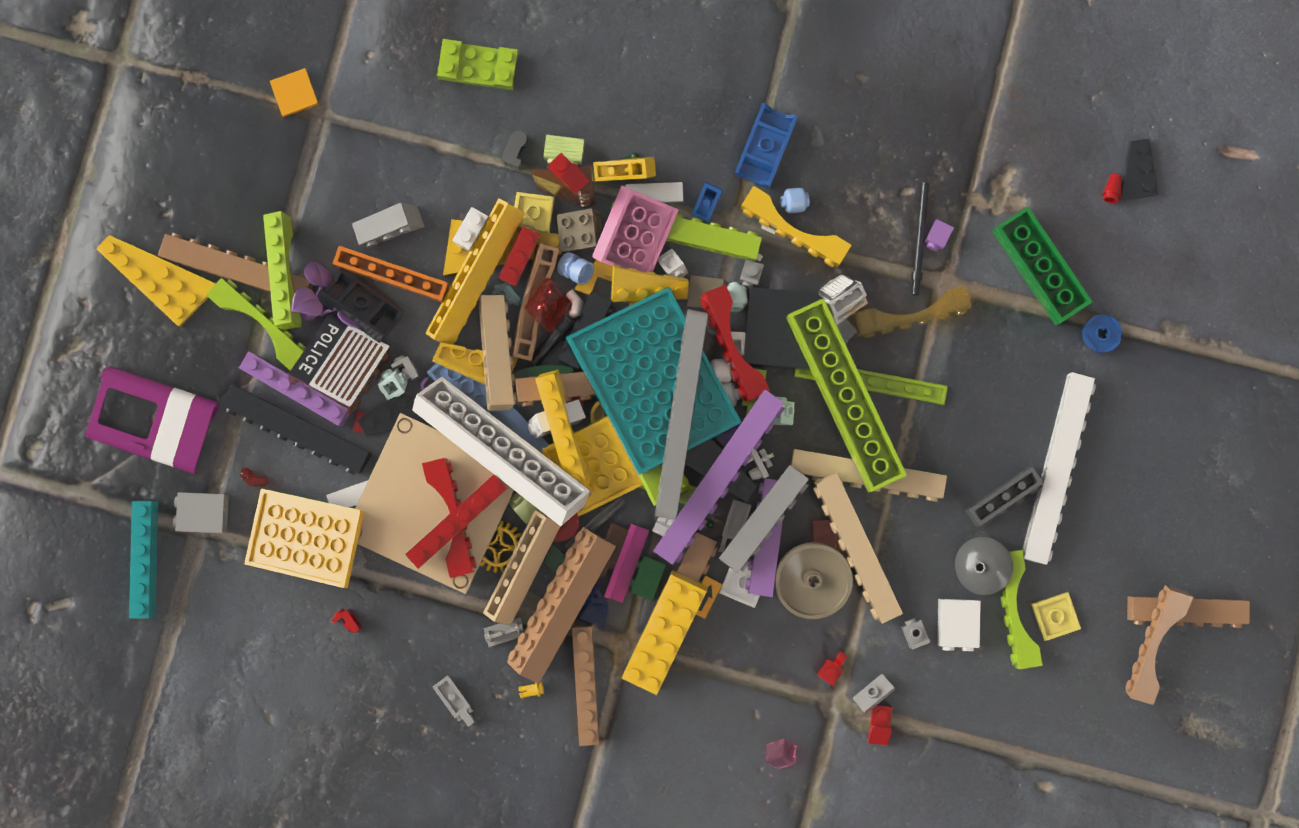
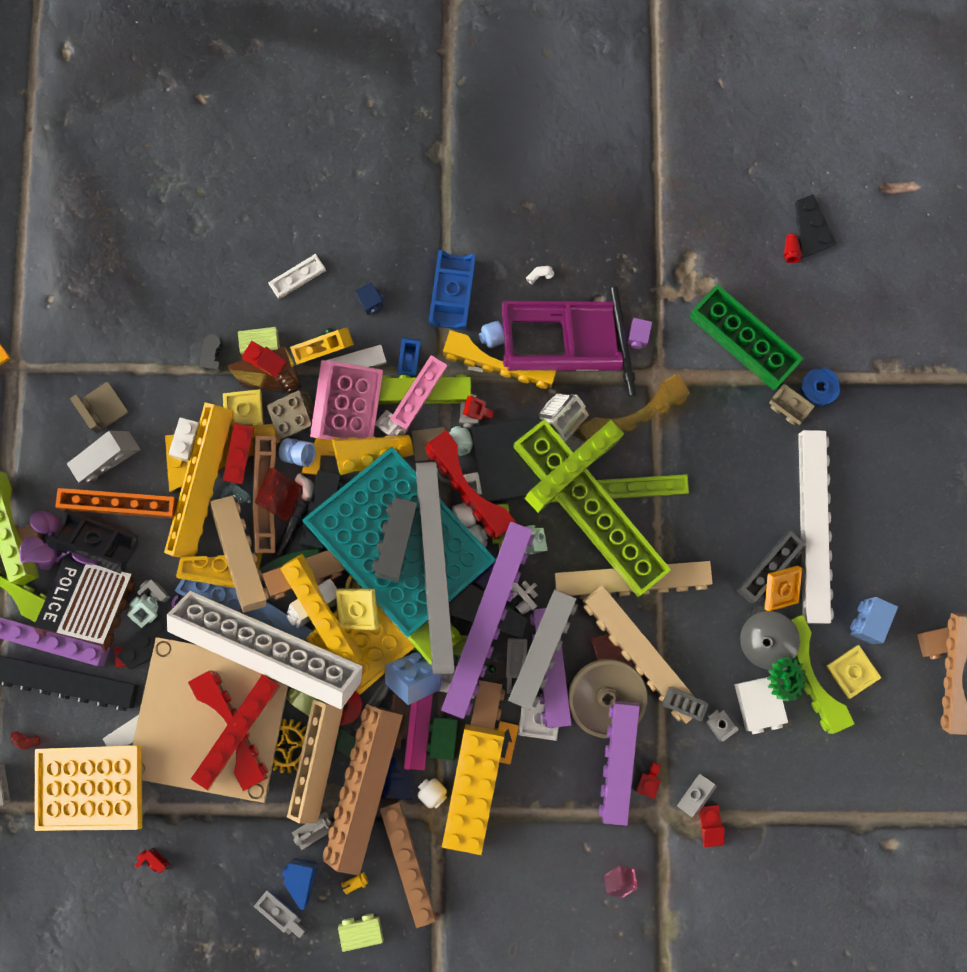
camera: 15 degrees left, 5 degrees down
lime piece [437,39,519,90] -> none
none -> dark tan bracket [70,382,128,434]
none -> white tile [268,254,326,299]
none -> blue slope [282,858,318,910]
none -> light yellow tile [336,589,379,630]
none -> yellowish green brick [338,913,384,952]
none -> dark blue brick [355,282,384,315]
none -> dark grey brick [372,497,417,583]
none -> medium blue brick [385,651,441,705]
none -> bright pink plate [390,355,447,430]
none -> white head [418,778,447,808]
none -> red plate [463,396,495,420]
none -> magenta piece [502,301,623,371]
none -> lime arch [525,420,624,513]
none -> white arm [526,266,554,284]
none -> medium lavender brick [599,700,640,826]
none -> dark grey slope [662,687,708,722]
none -> light orange tile [765,565,802,612]
none -> green gear [767,657,807,701]
none -> dark tan bracket [769,383,815,426]
none -> medium blue brick [850,597,898,644]

